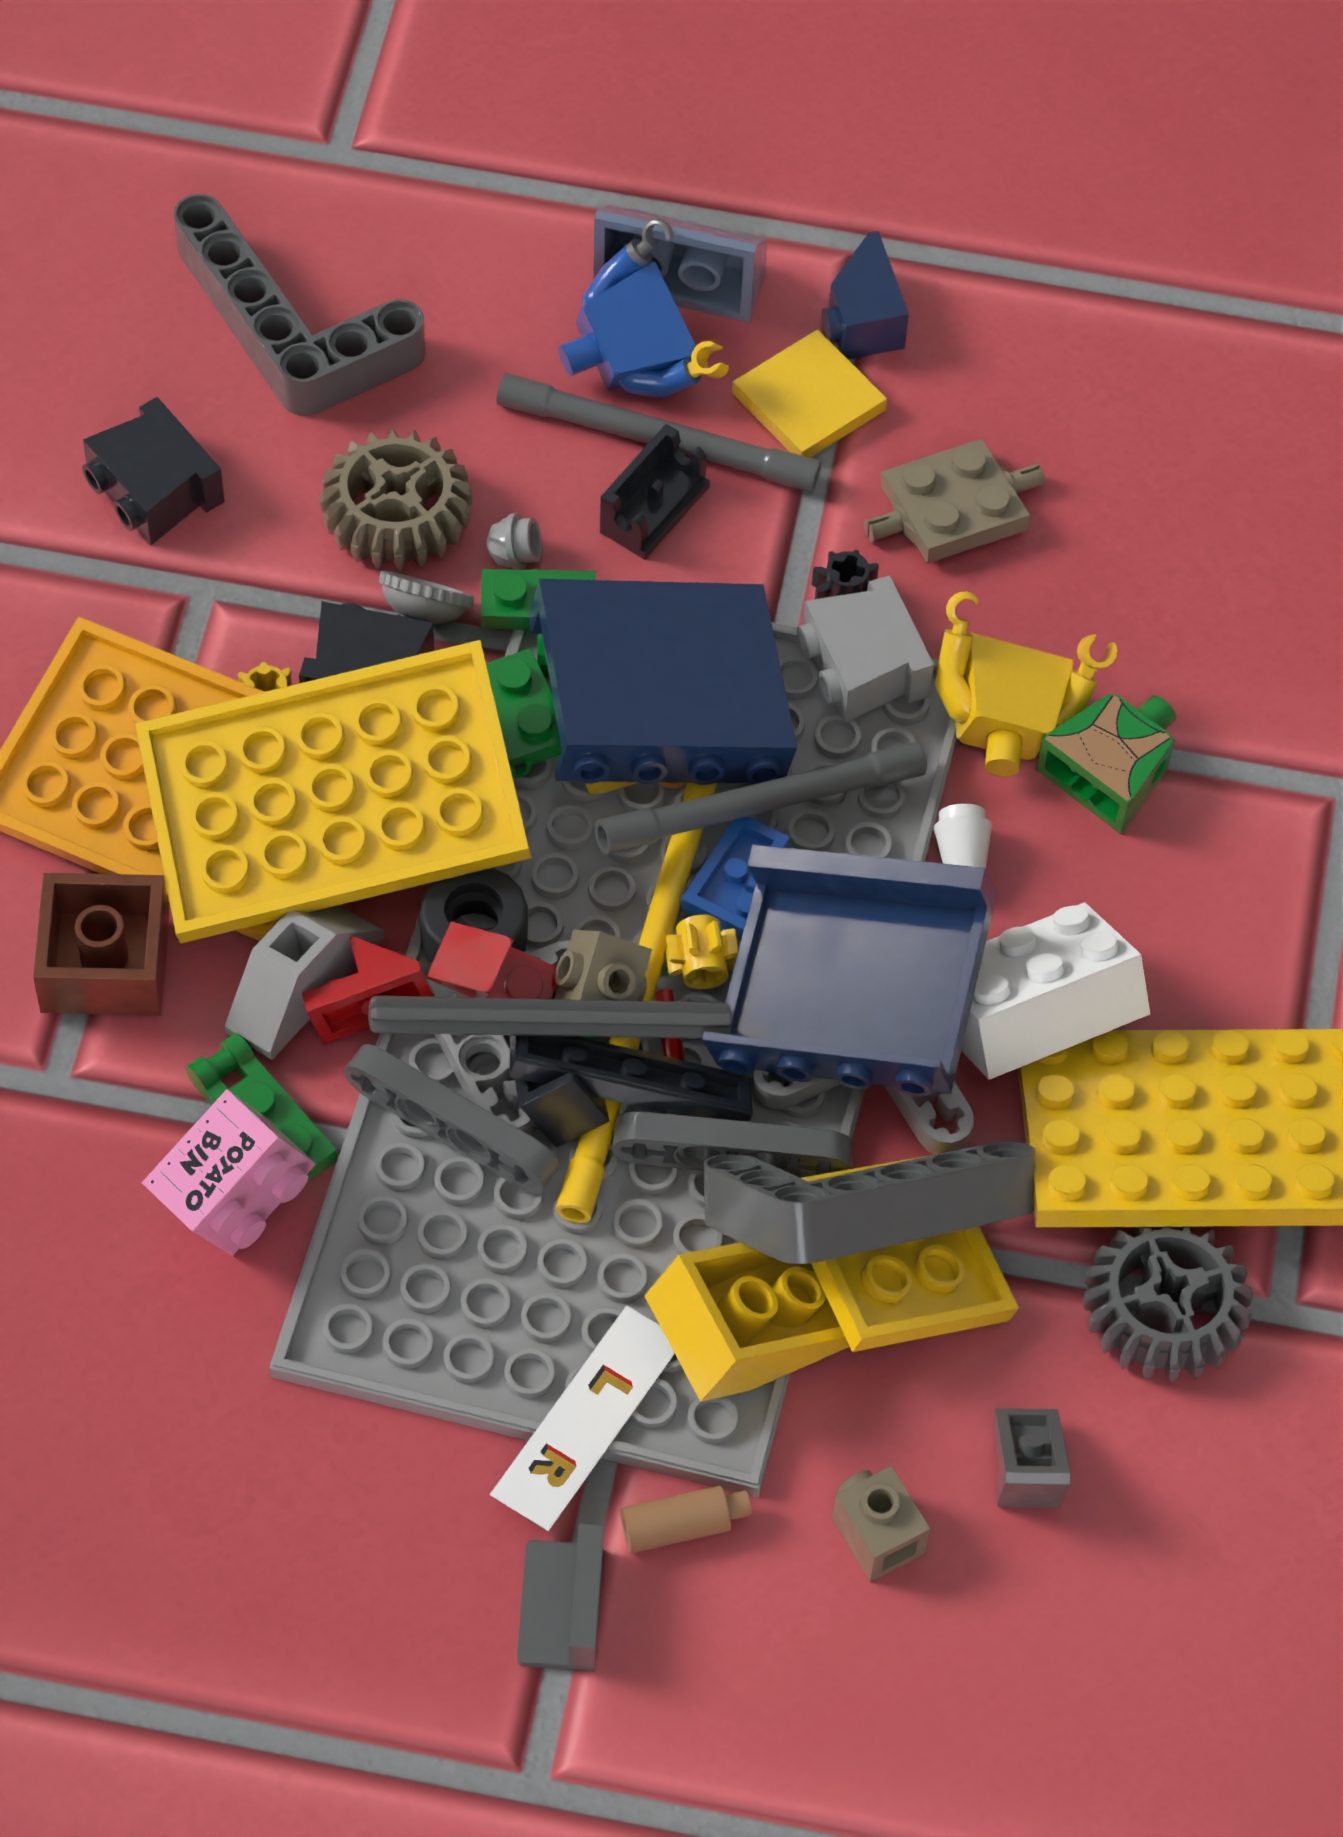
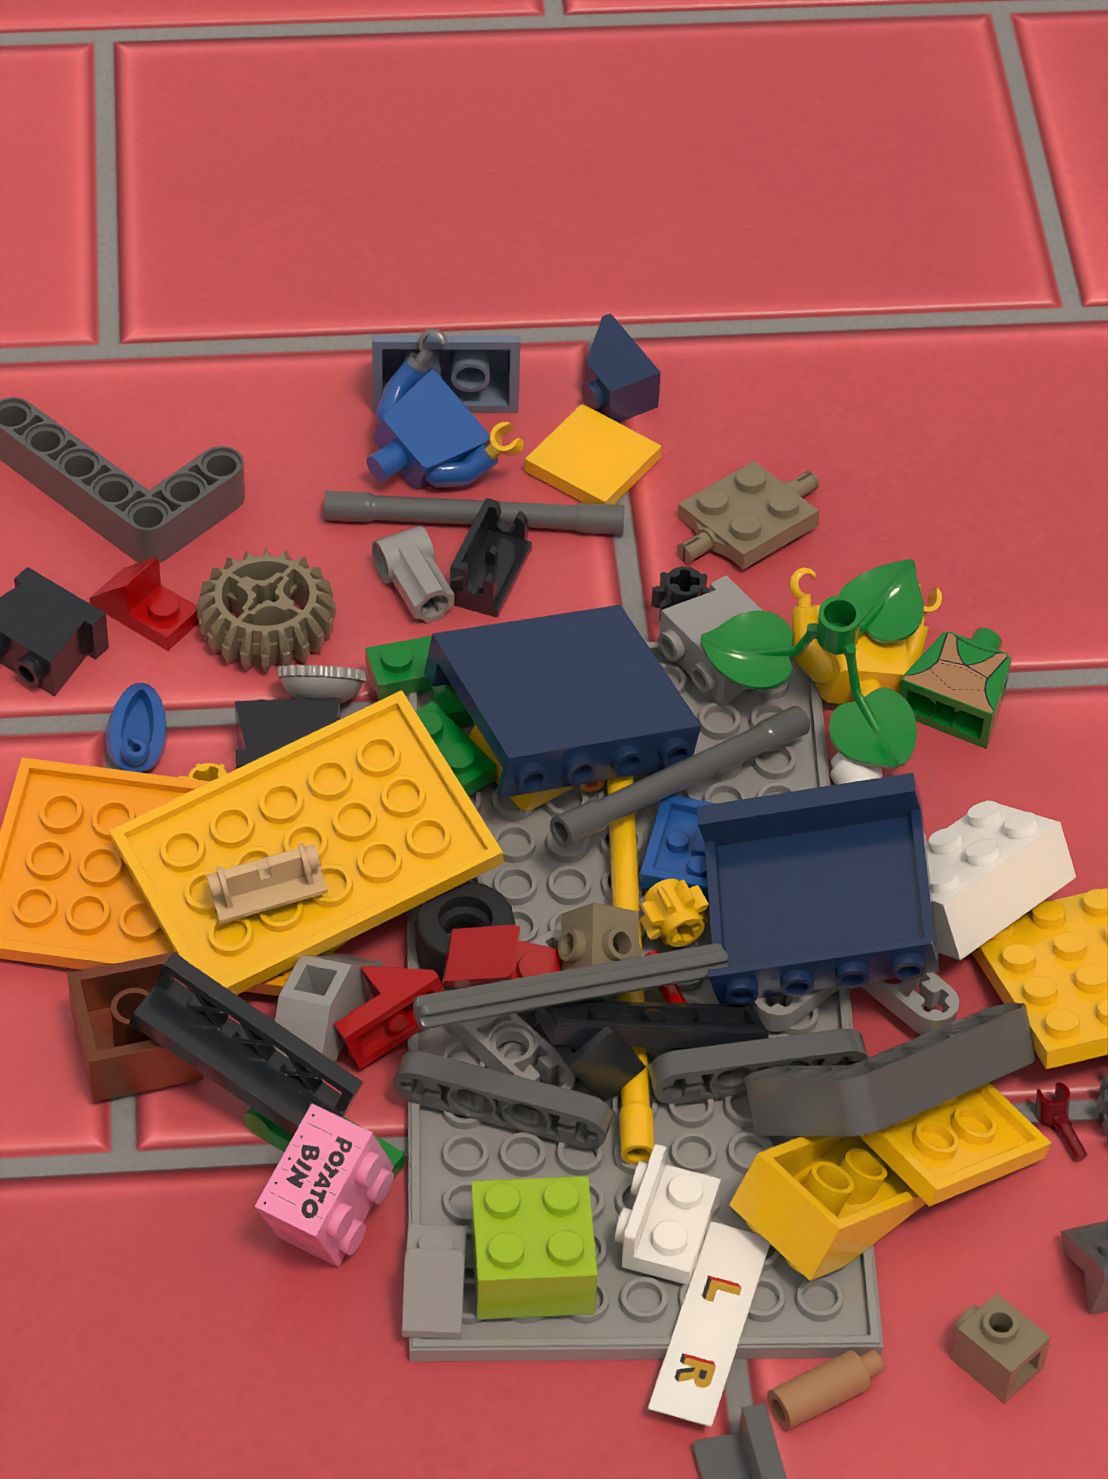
camera: 15 degrees left, 10 degrees down
light grey plate [486,513,542,570] -> none
none -> red slope [89,557,199,651]
none -> blue arm [105,683,168,773]
none -> black fence [129,952,363,1136]
none -> tan hinge [206,843,328,924]
none -> light grey piece [371,526,454,624]
none -> light grey slope [402,1224,467,1339]
none -> lime brick [470,1176,598,1319]
none -> white bracket [615,1144,721,1285]
none -> green plant [700,559,924,769]
none -> dark red hand [1035,1082,1088,1162]

